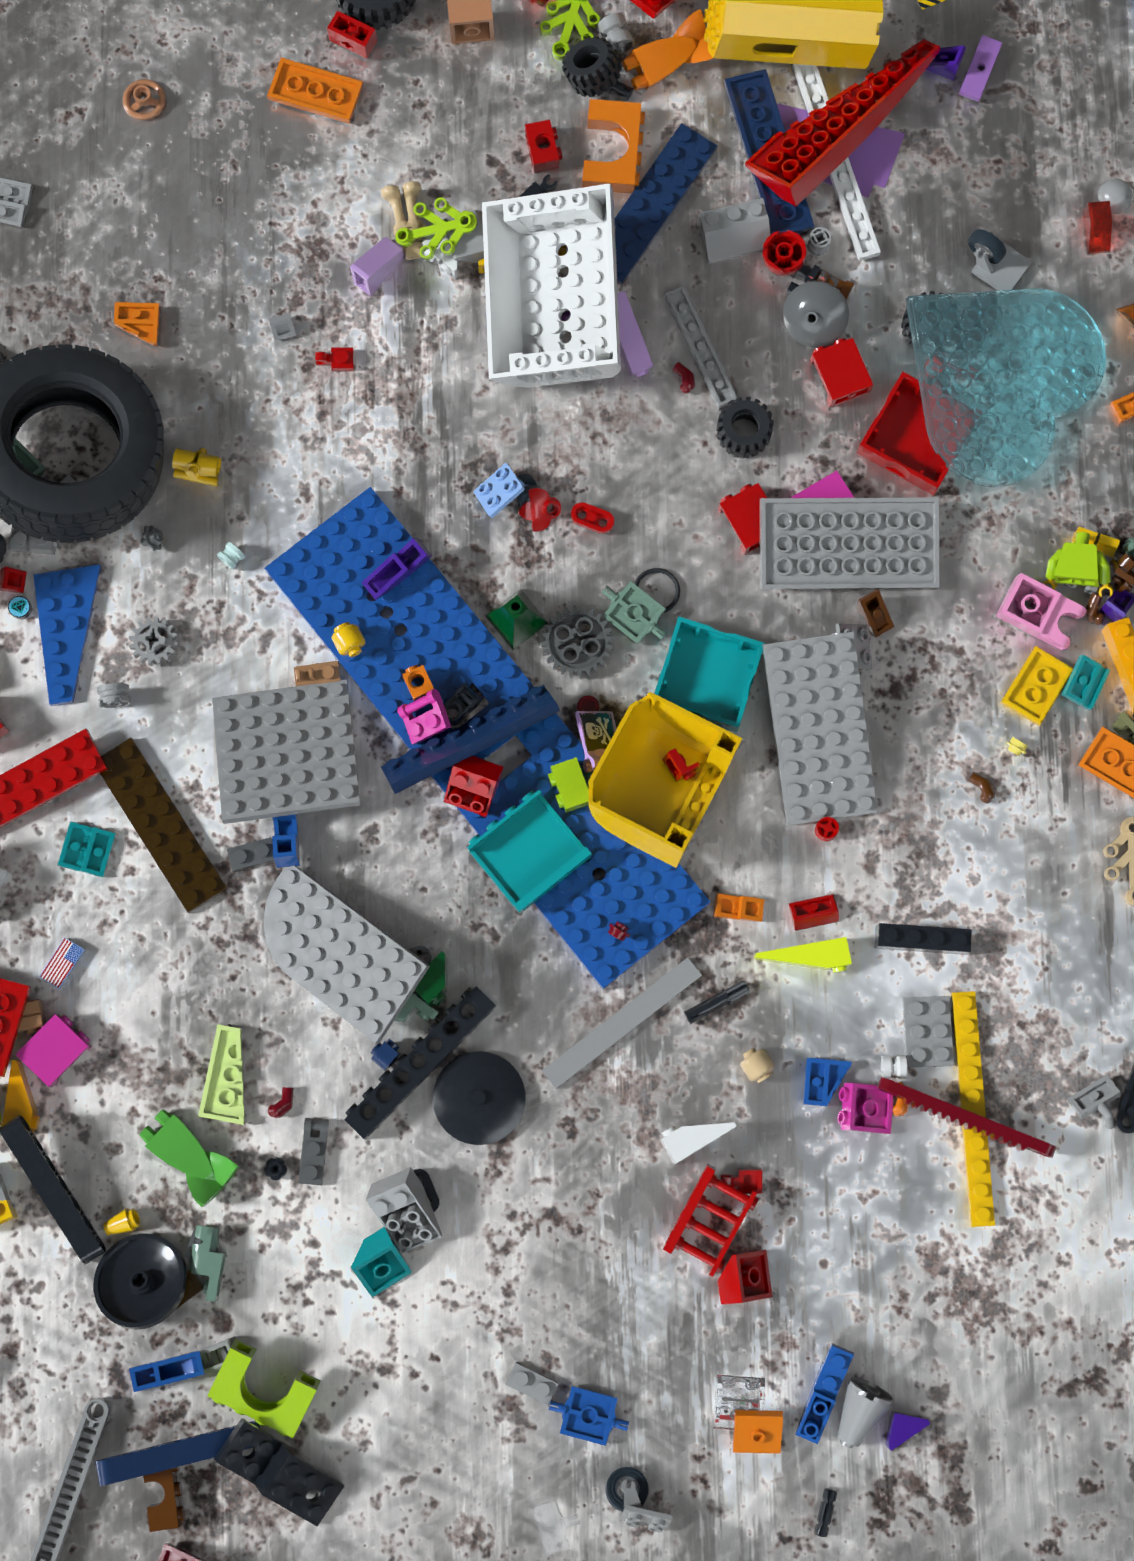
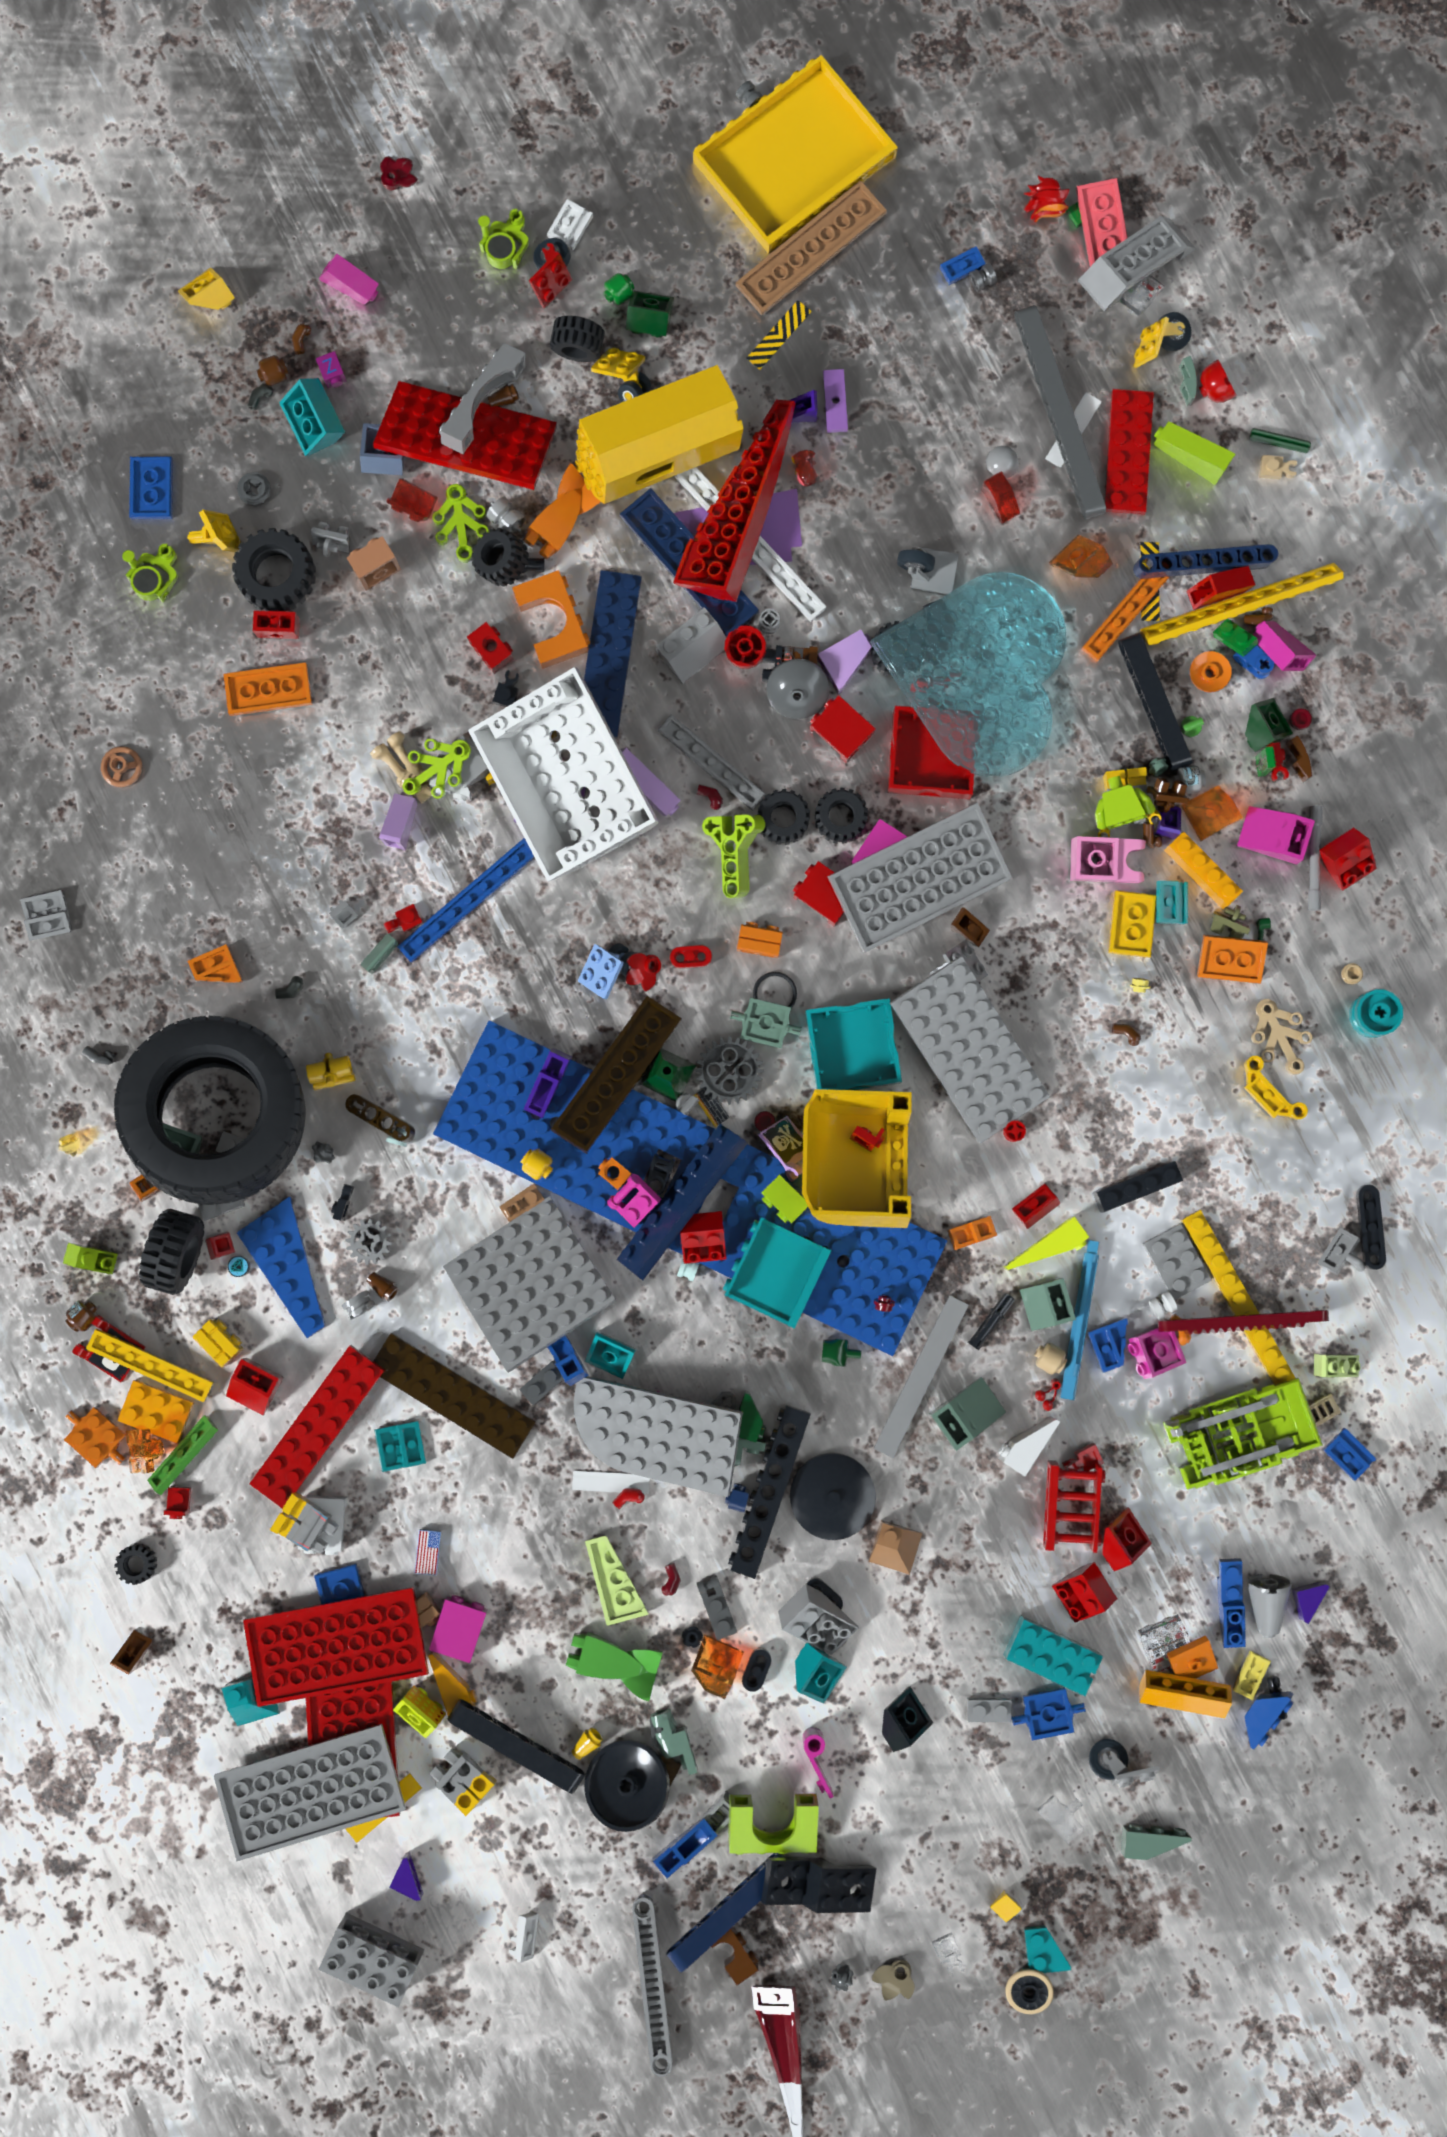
camera: 25 degrees left, 5 degrees up
none -> pearl dark grey arm [275,976,303,999]
none -> black plate [331,1184,354,1221]
none -> dark brown beam [345,1094,415,1143]
none -> sand green slope [361,934,399,974]
none -> reddish brown cone [366,1272,399,1302]
none -> blue tile [397,838,535,963]
none -> dark brown plate [551,996,682,1154]
none -> white sticker [572,1471,650,1494]
none -> teal slope [584,1331,637,1379]
none -> red arm [612,1488,645,1509]
none -> light grey plate [676,1093,699,1115]
none -> light aqua wheel [677,1260,700,1282]
none -> clear orange slope [691,1635,744,1699]
none -> black sticker [693,1087,730,1127]
none -> lime beam [702,815,765,898]
none -> orange brick [737,922,783,958]
none -> black plate [742,1648,772,1692]
none -> clear red animal [791,450,817,487]
none -> dark pink door [802,1727,834,1799]
none -> black tyre [815,787,868,844]
none -> lavender slope [817,630,872,694]
none -> dark green piece [822,1339,862,1367]
none -> medium nougat slope [869,1520,922,1575]
none -> black slope [882,1686,933,1752]
none -> sand green slope [929,1377,1006,1451]
none -> teal piece [1003,1616,1103,1697]
none -> sand green slope [1019,1278,1076,1331]
none -> red piece [1035,1378,1061,1411]
none -> red slope [1052,1562,1118,1623]
none -> dark azure piece [1060,1240,1099,1401]
none -> light orange brick [1139,1670,1232,1718]
none -> lime piece [1163,1378,1323,1490]
none -> light yellow plate [1232,1650,1271,1700]
none -> yellow plate [1243,1056,1308,1120]
none -> blue slope [1244,1691,1294,1750]
none -> tan slope [1308,1393,1341,1427]
none -> yellowish green slope [1314,1354,1361,1377]
none -> blue plate [1322,1428,1376,1481]

